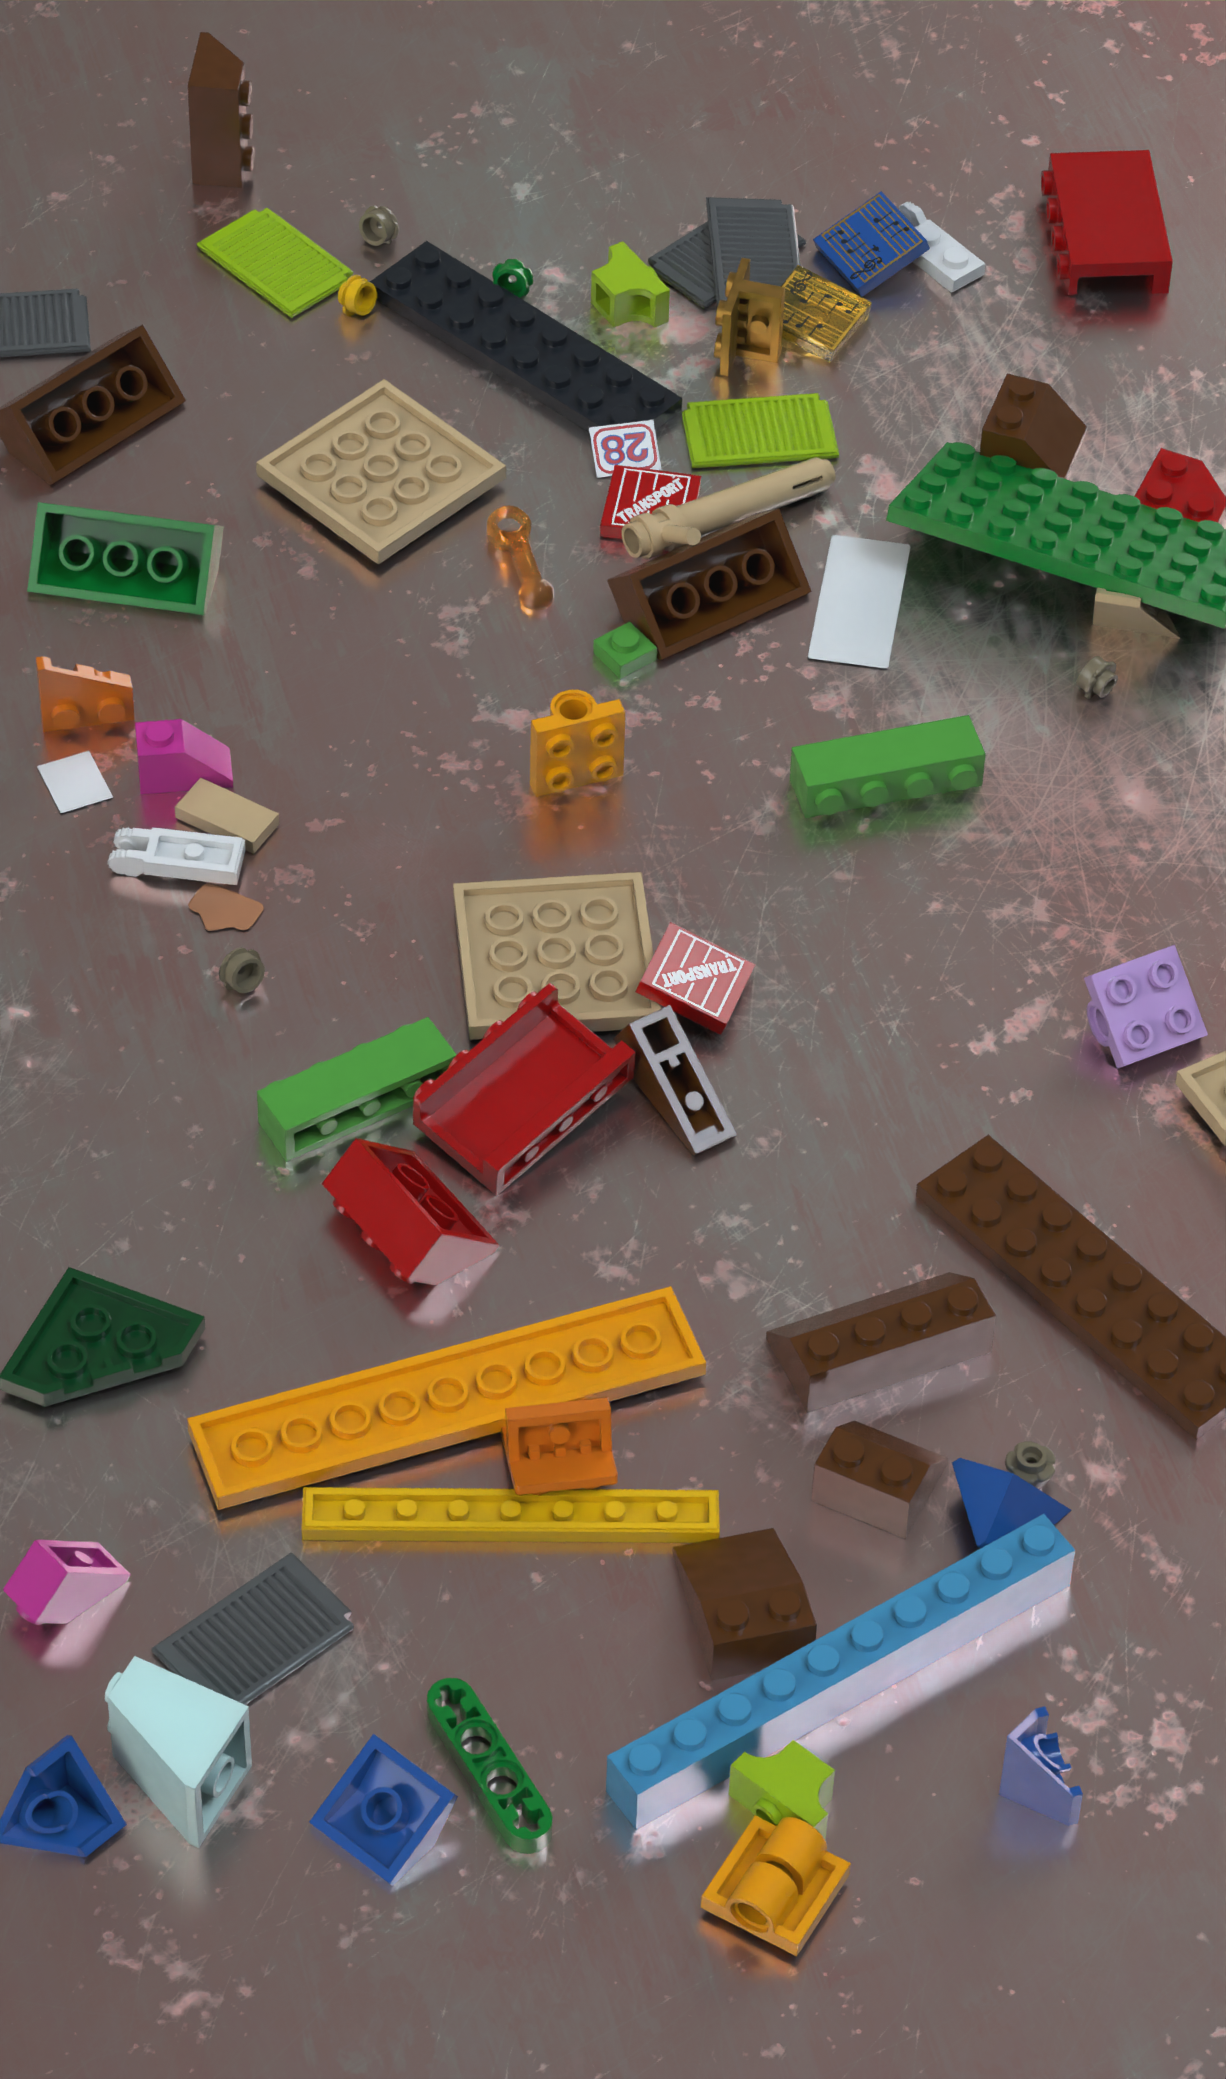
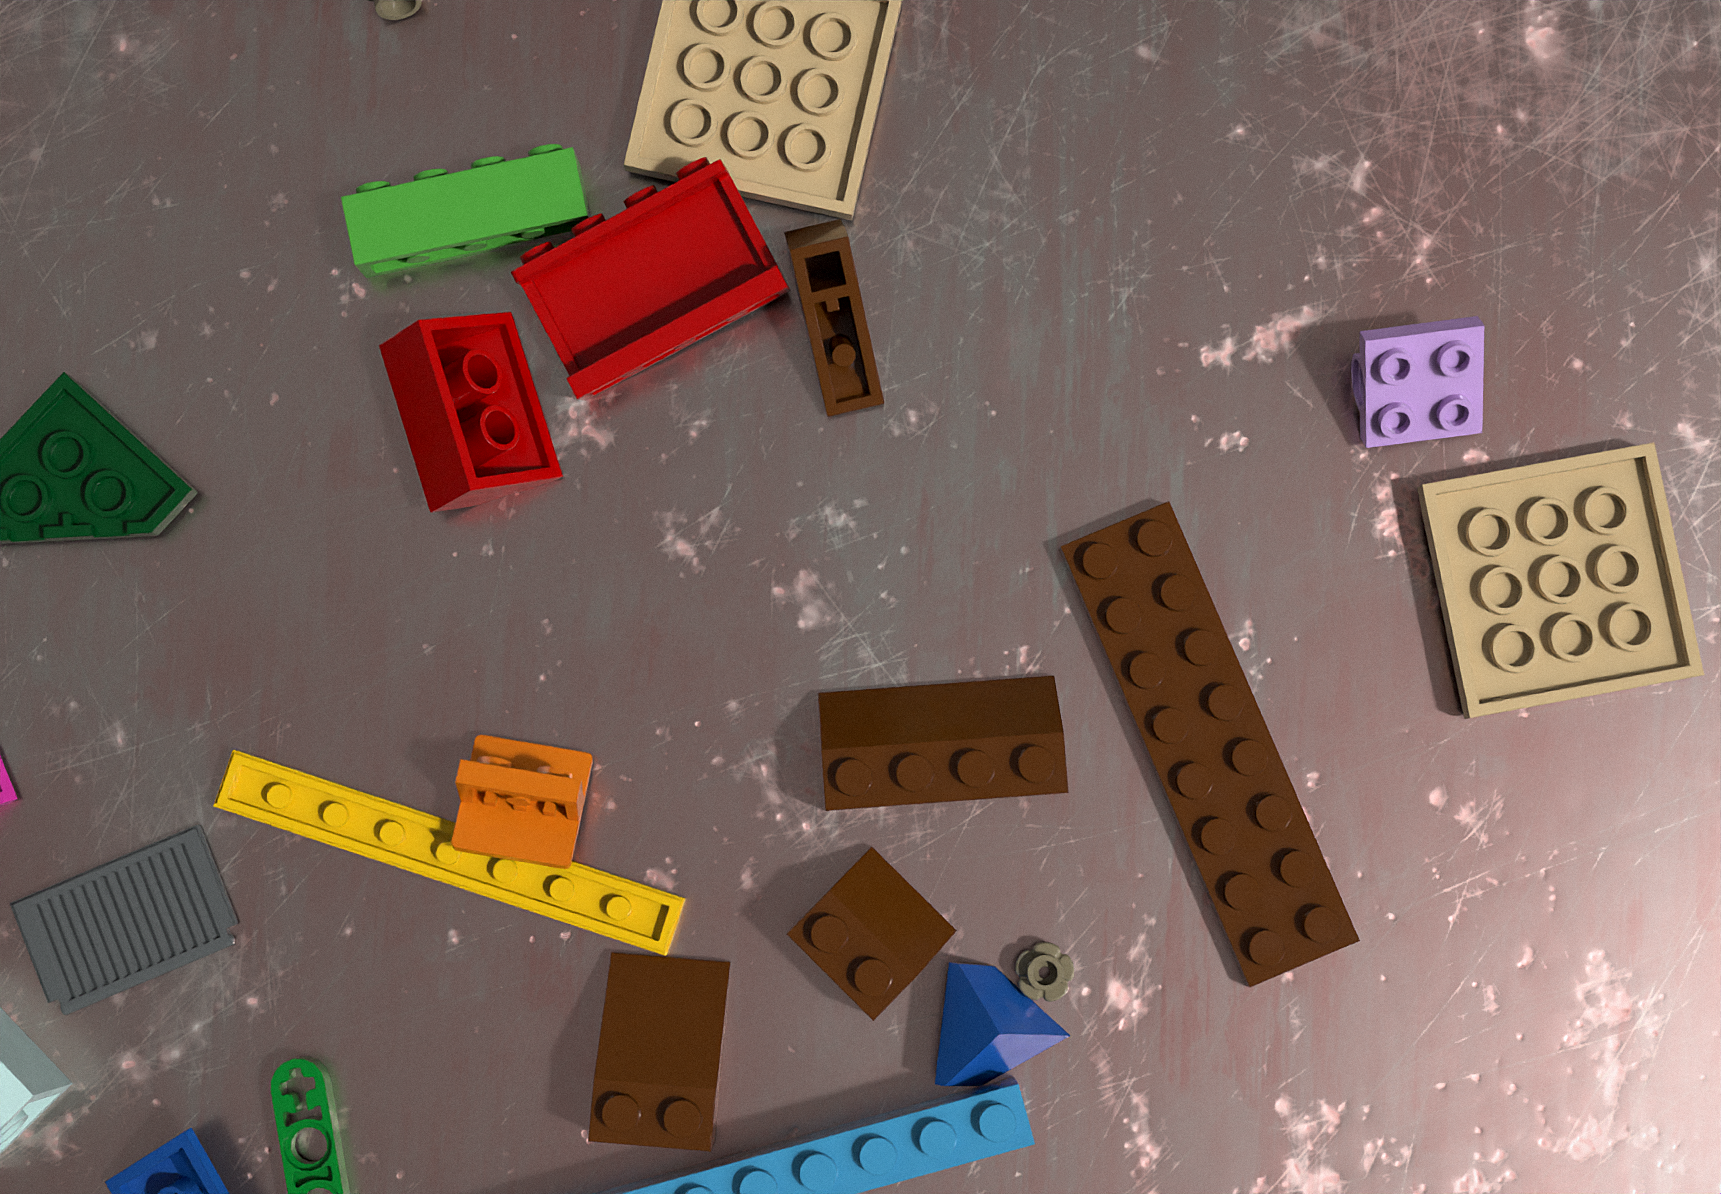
camera: 20 degrees right, 35 degrees up
light orange plate [187,1286,706,1510] -> none
tile [635,922,756,1035] -> none

